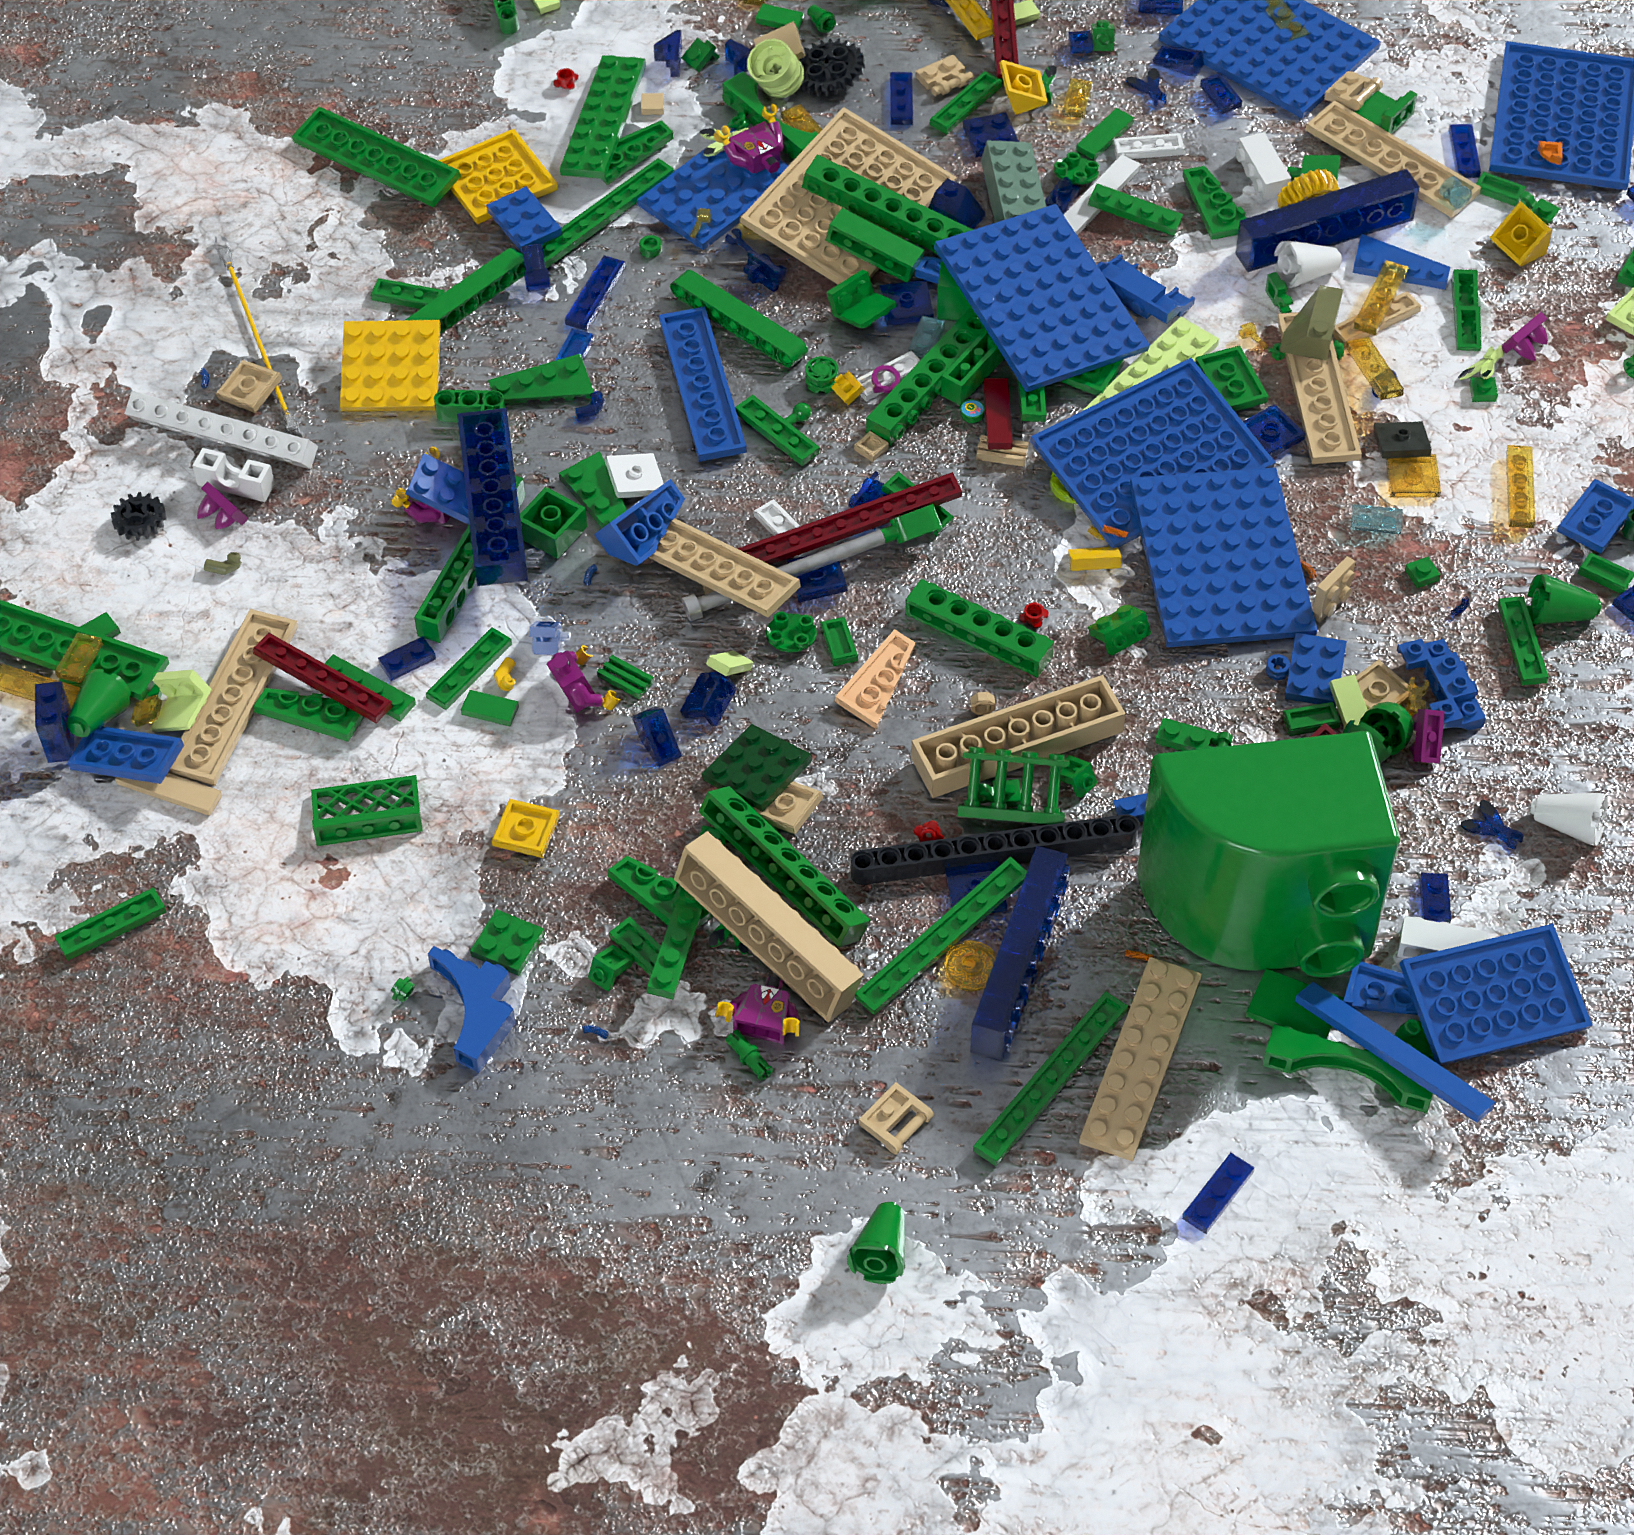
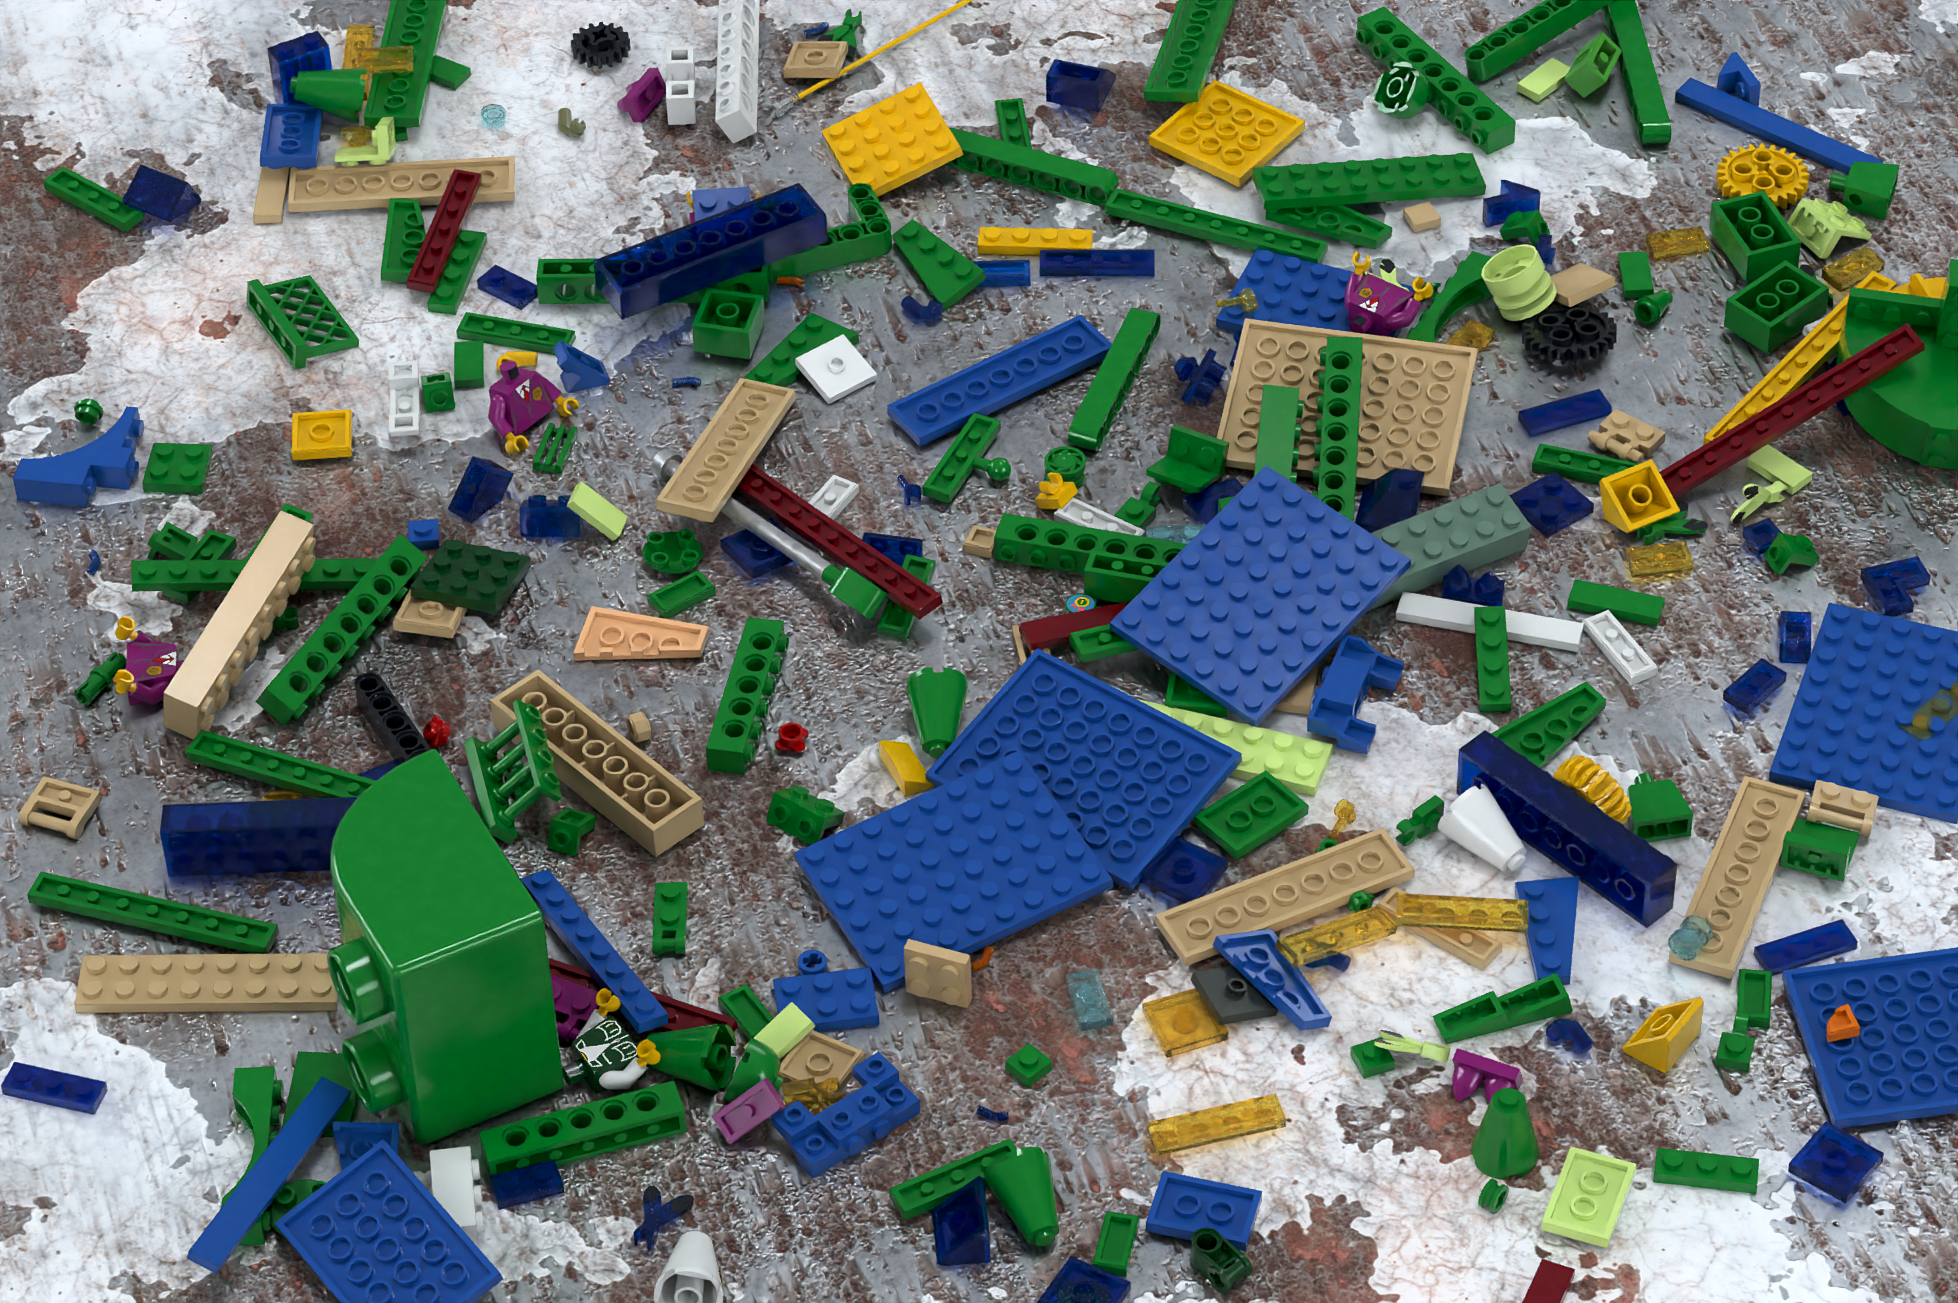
camera: 70 degrees right, 10 degrees down
blue plate [486,187,562,253] -> none
clear blue piece [522,243,551,293] -> none
red plate [553,68,579,90] -> none
blue wedge [594,479,685,566] -> none
green tile [639,235,663,258] -> none
magenta piece [871,365,900,393] -> none
green dish [1053,152,1099,184] -> none
orange leg [1102,525,1128,538] -> none
clear blue piece [1126,68,1167,107] -> none
white brick [1235,132,1291,201] -> none
olive wedge [1279,285,1343,361] -> none
none -> clear blue slope [122,165,201,222]
none -> white slope [388,360,421,437]
none -> blue plate [408,519,440,550]
none -> green bracket [420,372,455,413]
none -> green brick [479,1081,687,1183]
none -> clear light blue bush [481,104,506,129]
none -> green piece [817,9,862,58]
none -> clear blue hand [897,475,922,505]
none -> green cone [906,667,968,758]
none -> clear blue slope [932,1176,991,1266]
none -> yellow plate [977,227,1093,257]
none -> clear blue slope [1046,59,1116,112]
none -> green plate [1114,481,1161,530]
none -> blue wing [1213,929,1332,1031]
none -> green brick [1356,7,1516,155]
none -> green cylinder [1374,62,1430,119]
none -> green cone [1471,1088,1539,1180]
none -> clear blue arm [1546,1018,1595,1053]
none -> yellowish green piece [1730,481,1788,523]

